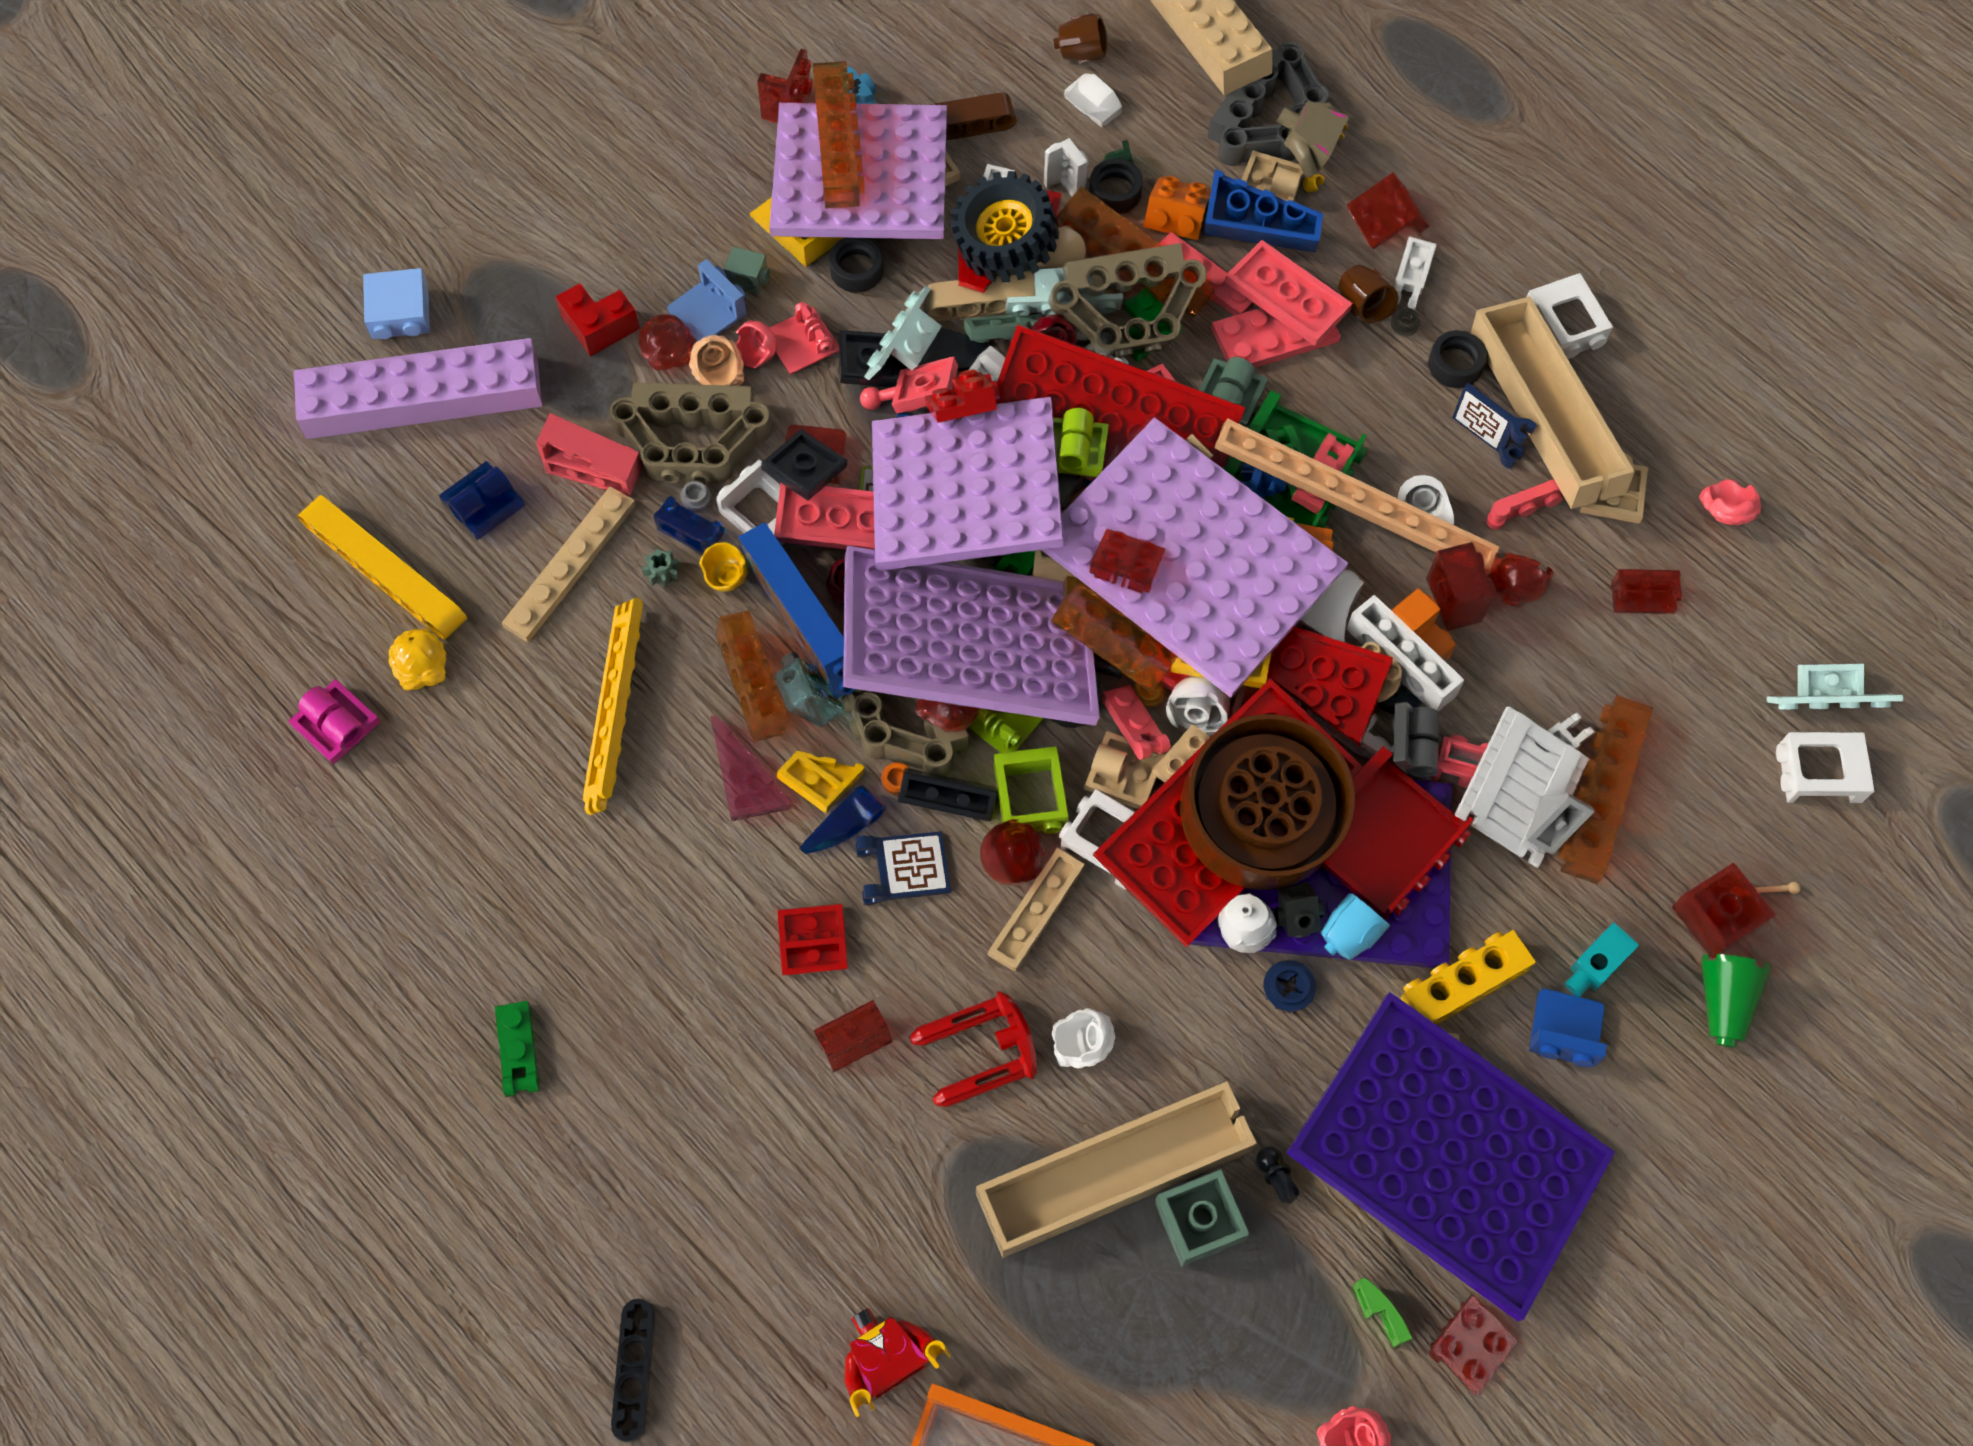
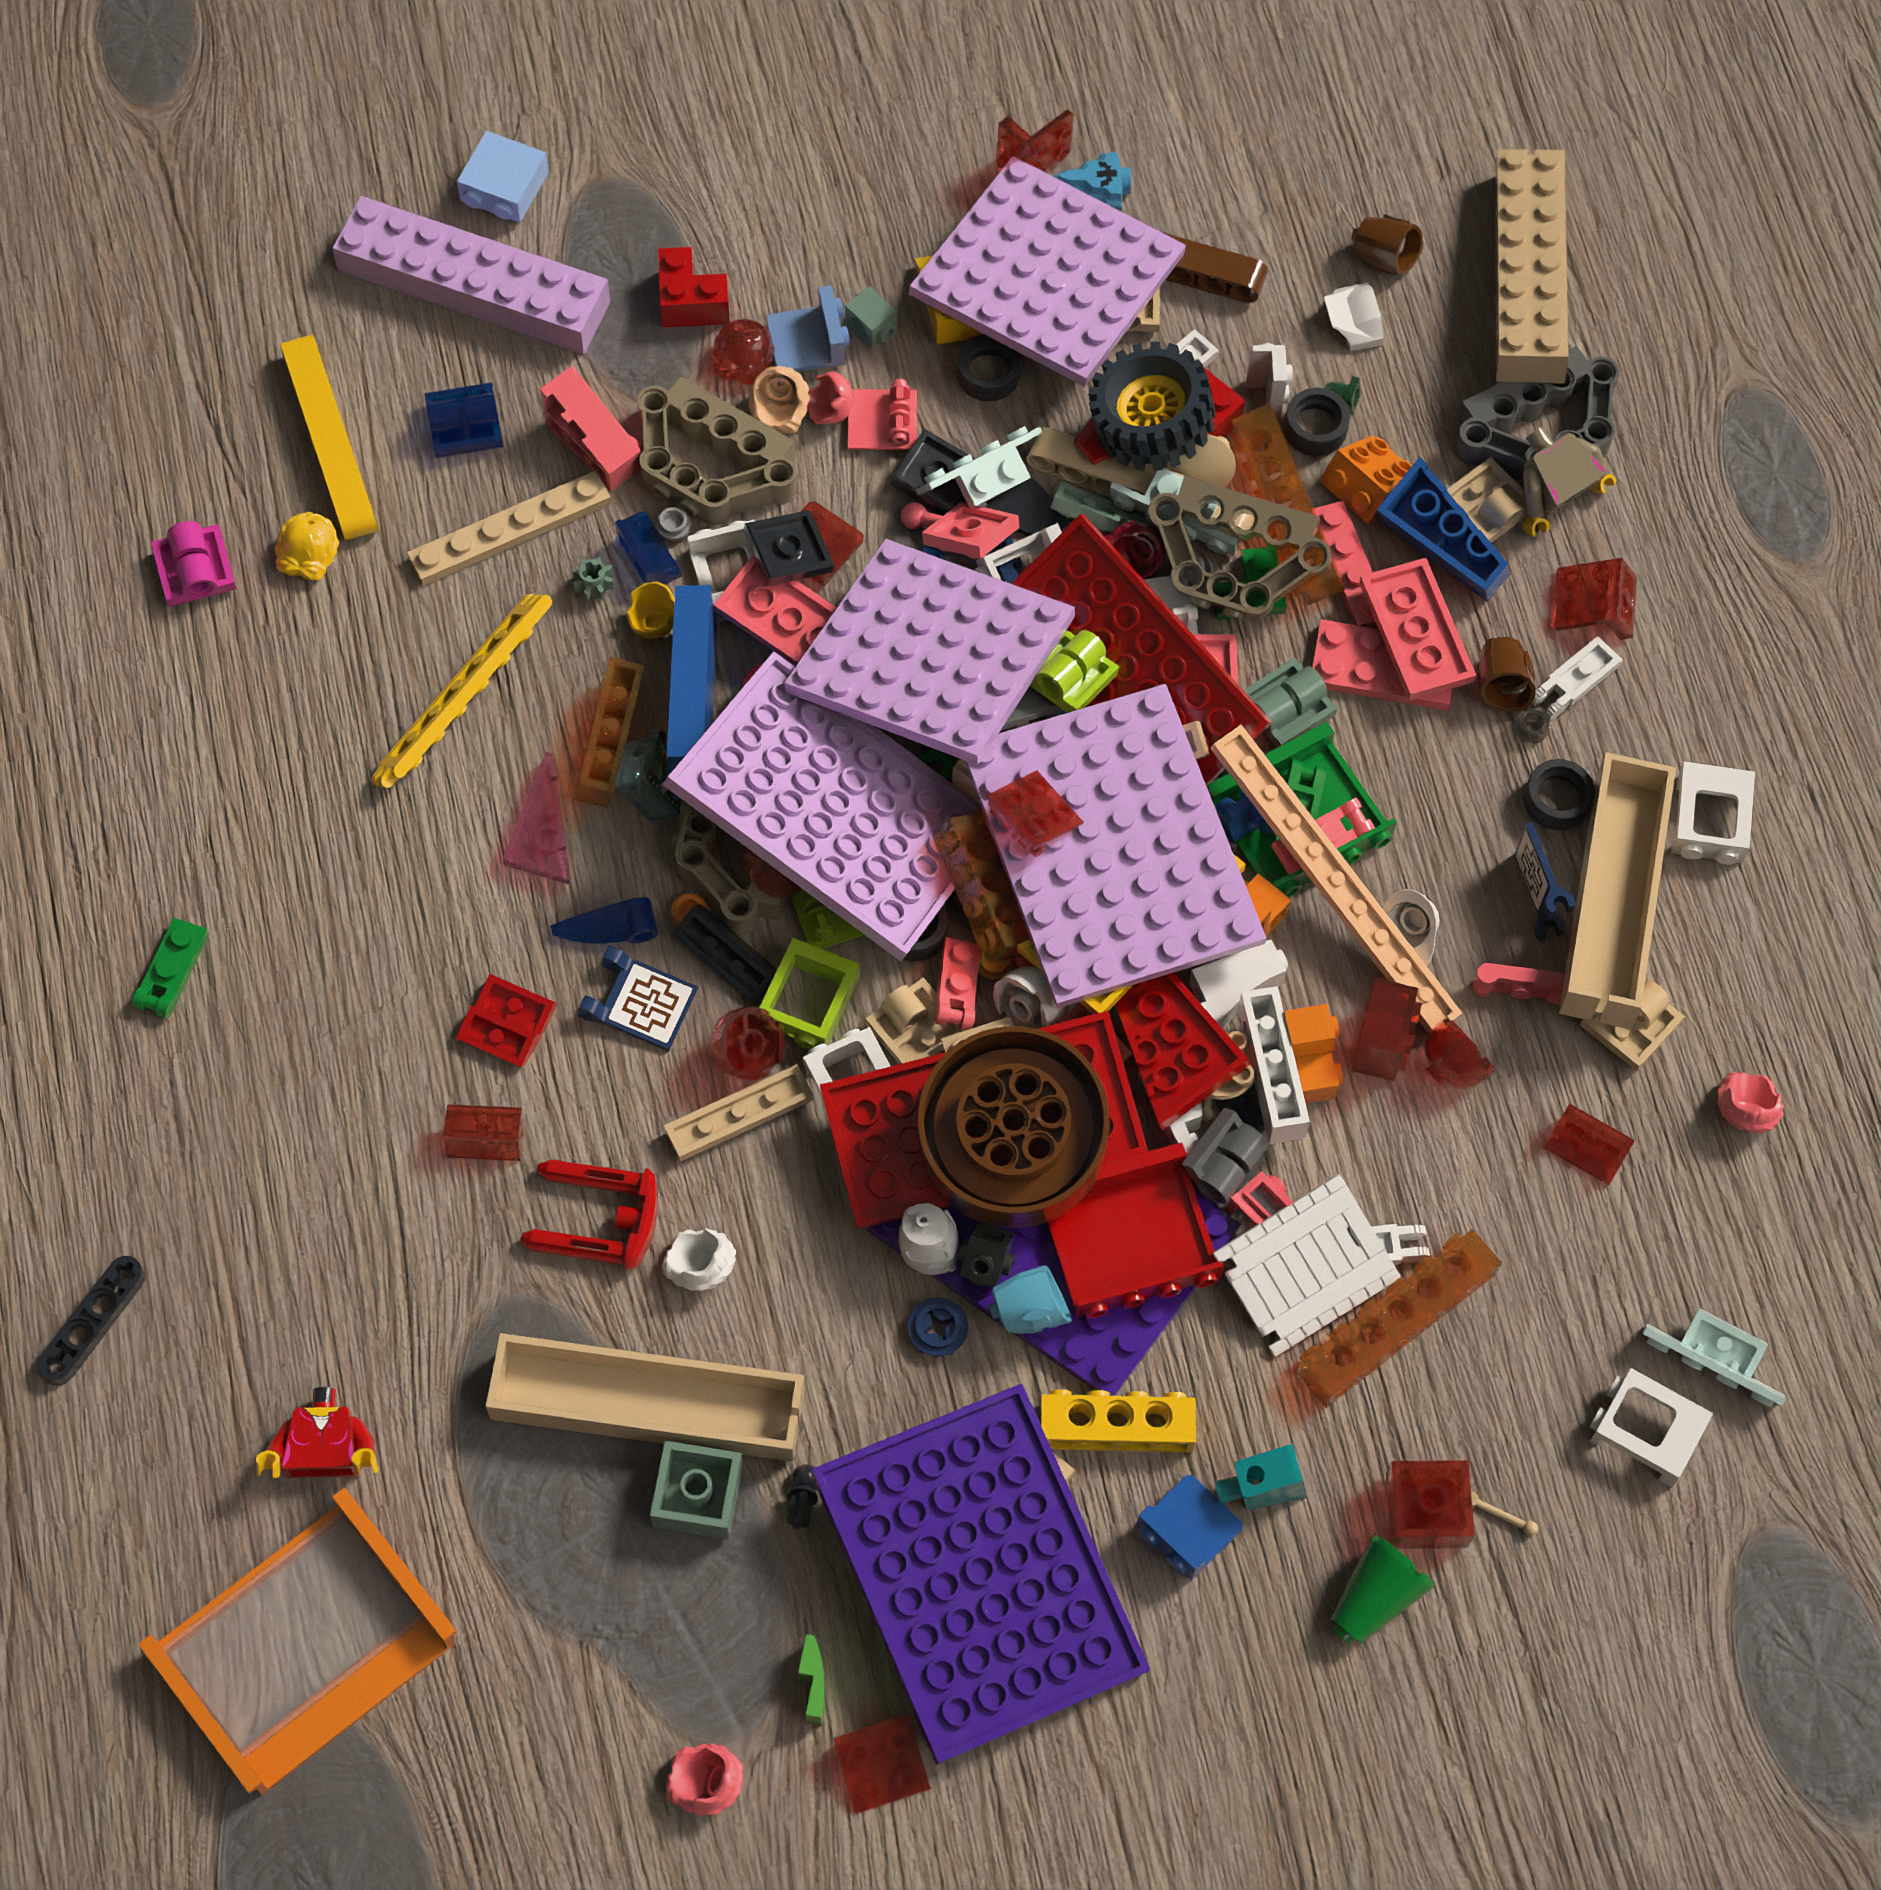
camera: 30 degrees right, 0 degrees up
yellow wing [777,751,865,813] -> none
clear orange brick [813,61,865,209] -> none
red plate [925,370,1000,423] -> none
light grey slope [1526,793,1595,855] -> none

